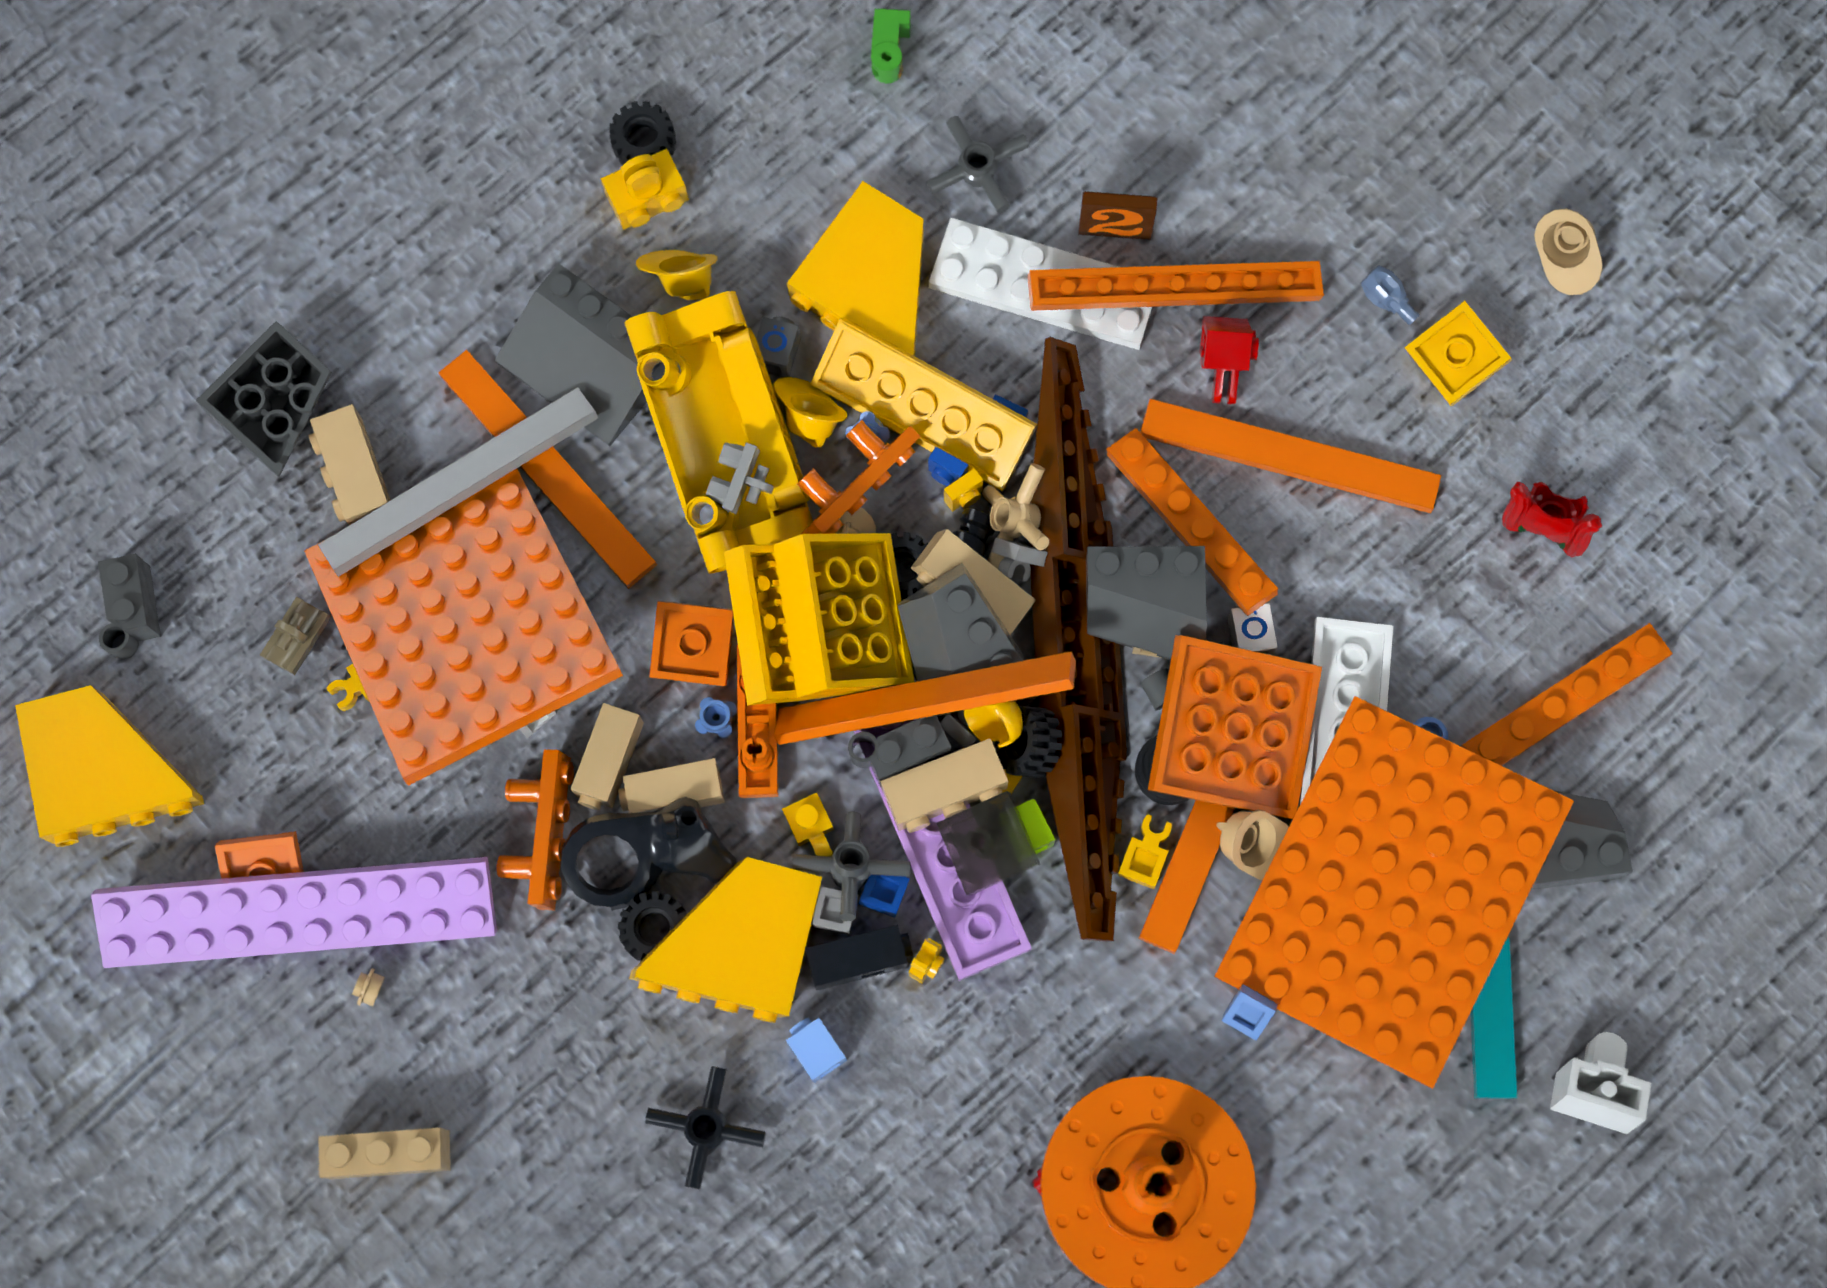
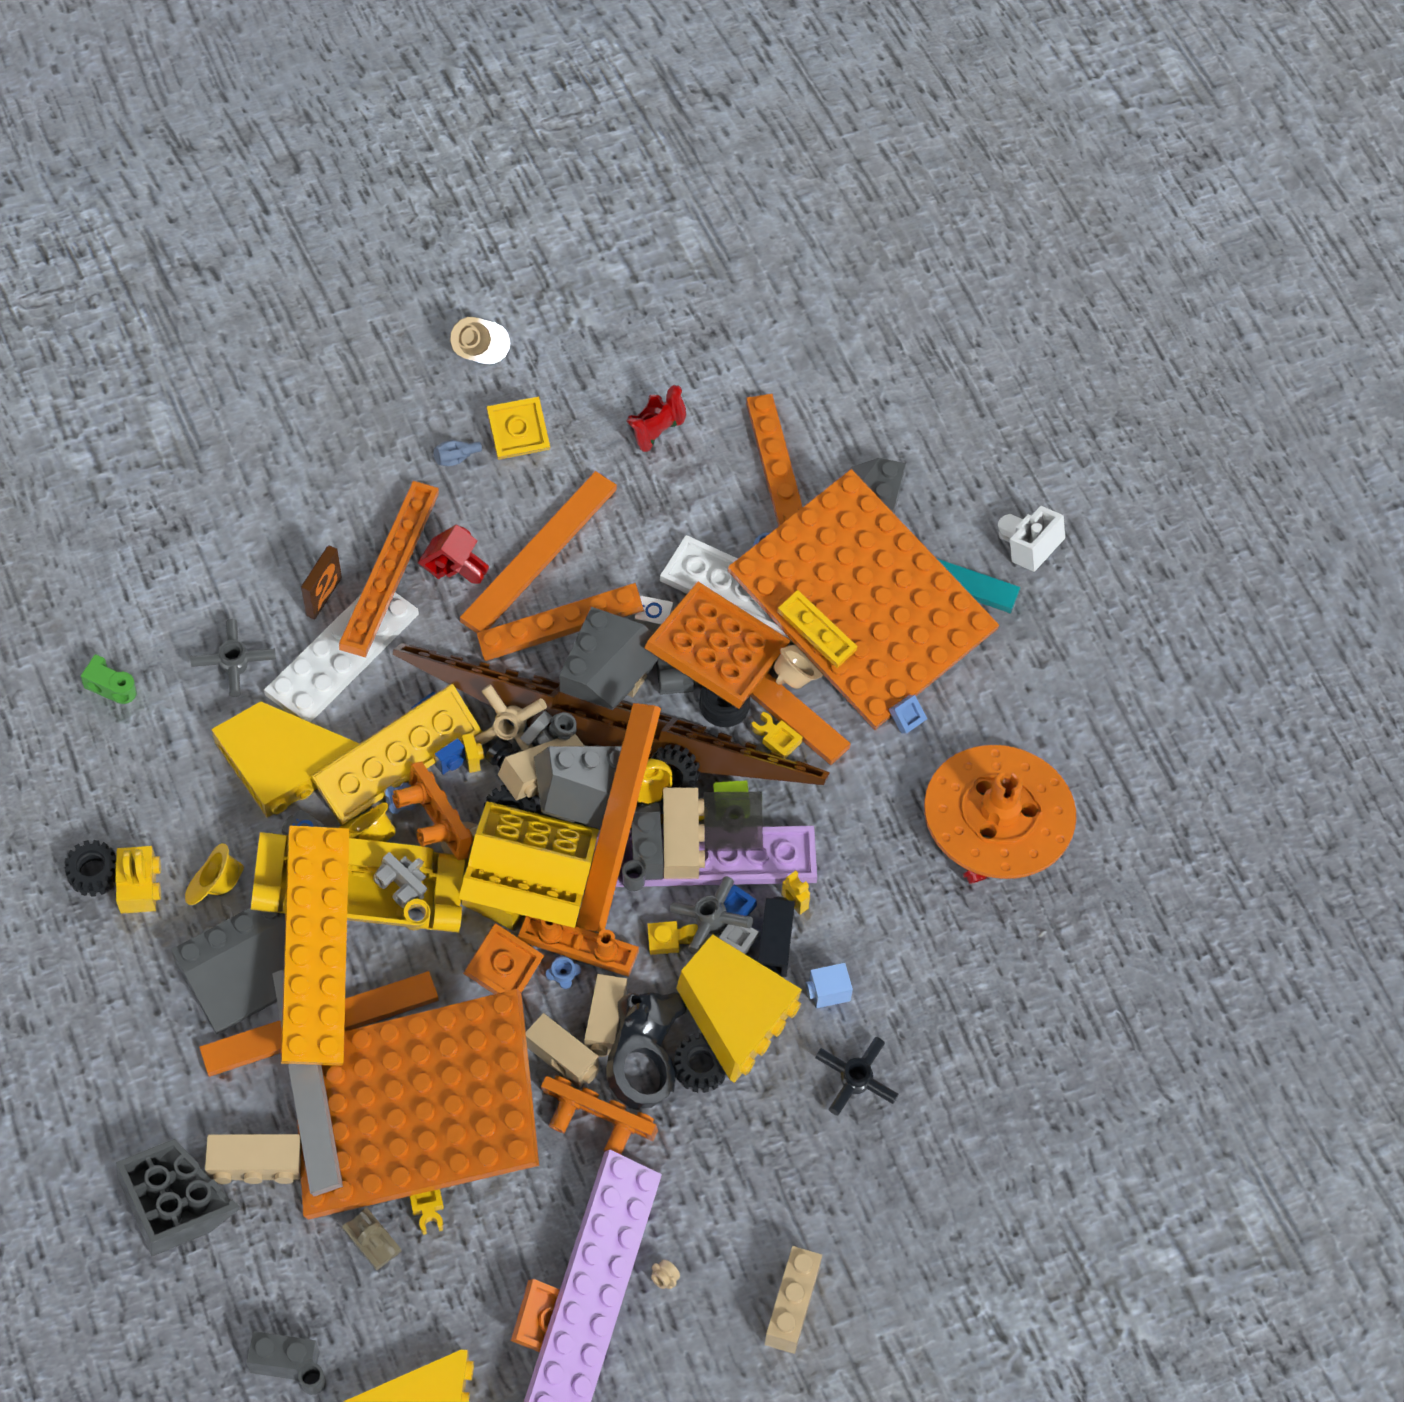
camera: 75 degrees left, 15 degrees down
none -> light orange plate [281,826,349,1066]
none -> dark grey plate [549,713,576,740]
none -> yellow plate [777,590,858,668]

